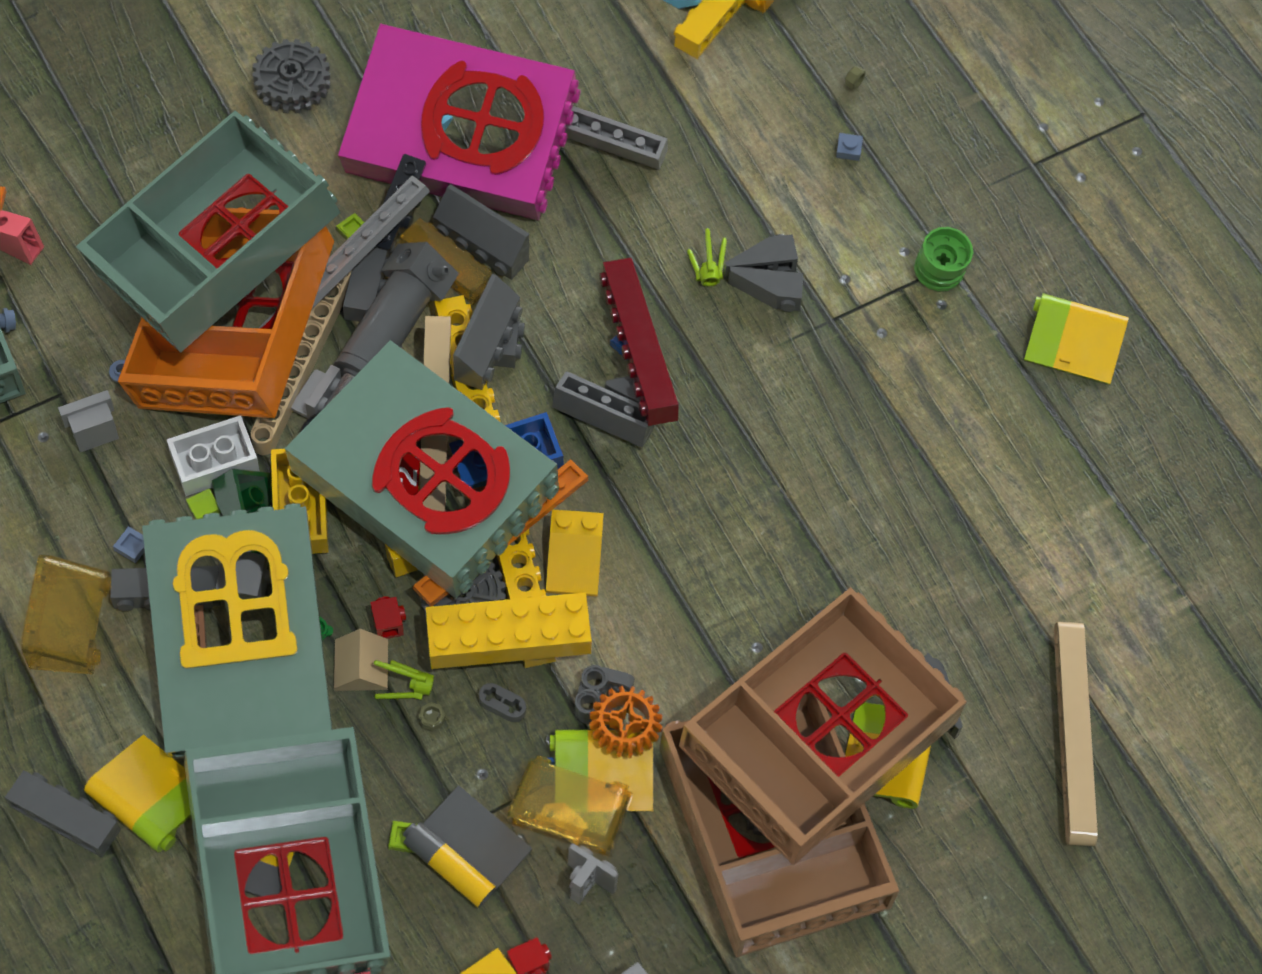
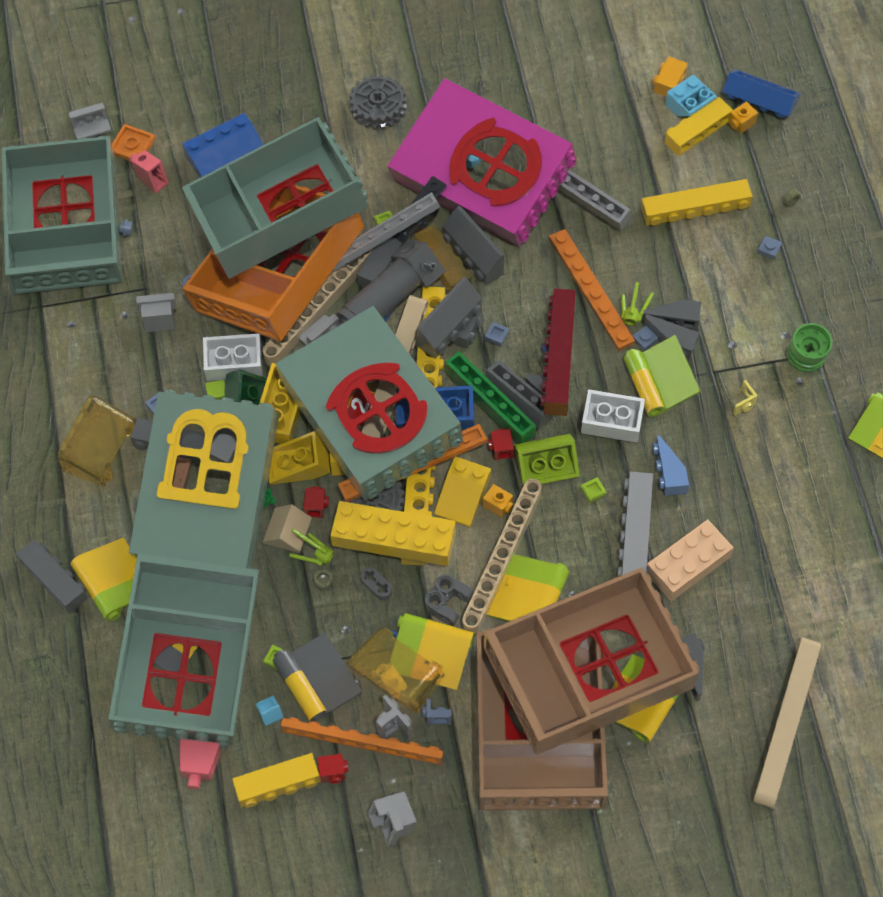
camera: 25 degrees right, 0 degrees up
orange gear [589,685,662,758] -> none
none -> blue slope [182,113,264,178]
none -> medium azure slope [255,695,283,725]
none -> yellow slope [269,431,330,485]
none -> orange plate [281,717,444,765]
none -> sand blue bracket [423,699,452,725]
none -> green brick [445,351,536,444]
none -> tan beam [462,479,542,634]
none -> light orange brick [483,484,514,518]
none -> sand blue plate [485,322,509,347]
none -> yellow door [487,554,570,622]
none -> red brick [488,429,514,461]
none -> lime slope [514,434,580,486]
none -> orange plate [549,229,635,352]
none -> lime tile [580,477,607,503]
none -> white brick [581,389,645,443]
none -> light grey brick [618,472,653,577]
none -> lime door [623,335,701,417]
none -> sand blue plate [632,326,659,351]
none -> yellow brick [641,179,753,226]
none -> light nougat brick [646,519,734,602]
none -> medium blue slope [653,436,689,496]
none -> light yellow bracket [733,380,758,416]

